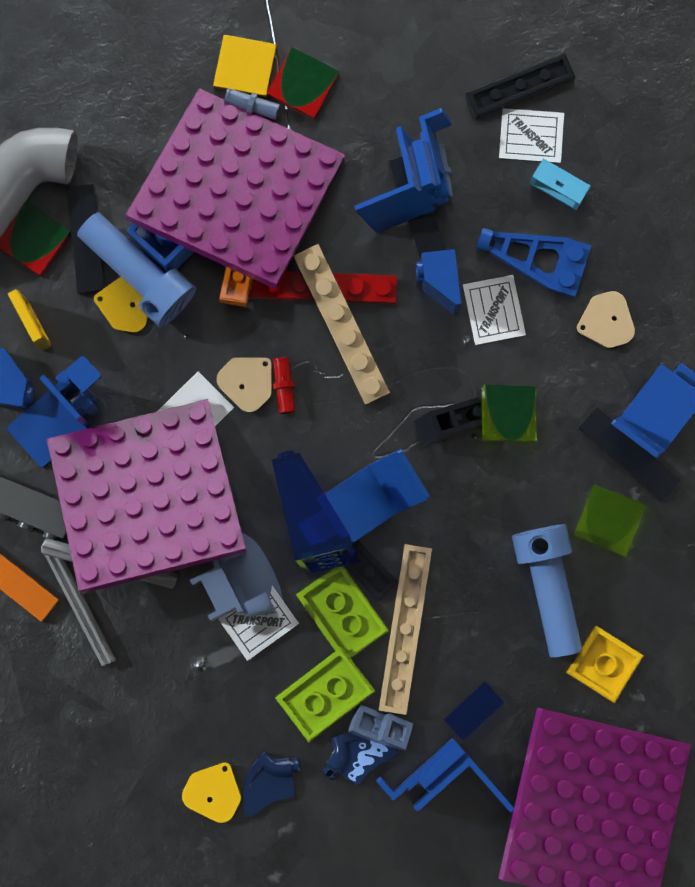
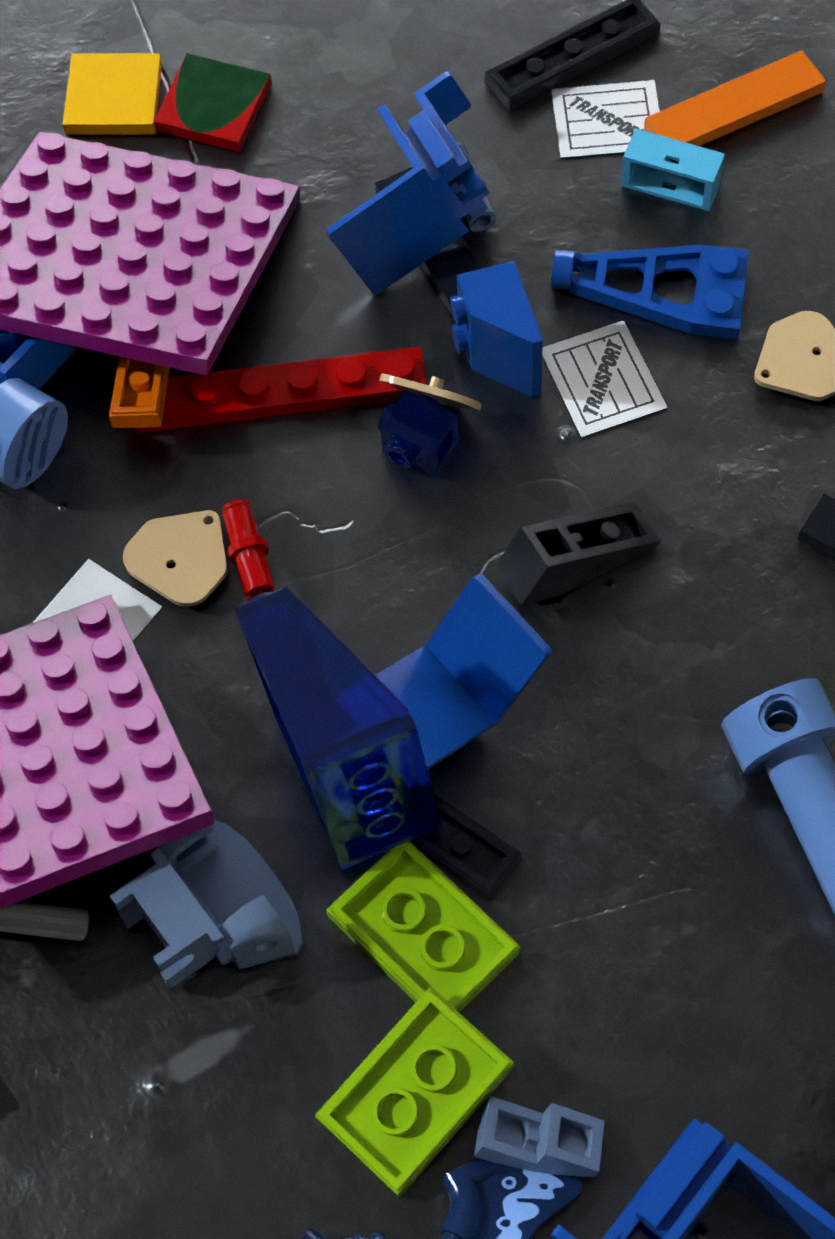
camera: 10 degrees left, 20 degrees down
white sticker [218,585,299,661] -> none
sand blue pin [224,88,280,120] -> none
tan plate [294,244,390,405] -> none
tan plate [379,544,432,715] -> none
clear blue tile [444,681,504,740] -> none
dark green tile [481,385,537,442] -> none
none -> clear blue brick [378,390,458,477]
none -> tan piece [379,373,482,411]
none -> orange tile [644,50,826,160]

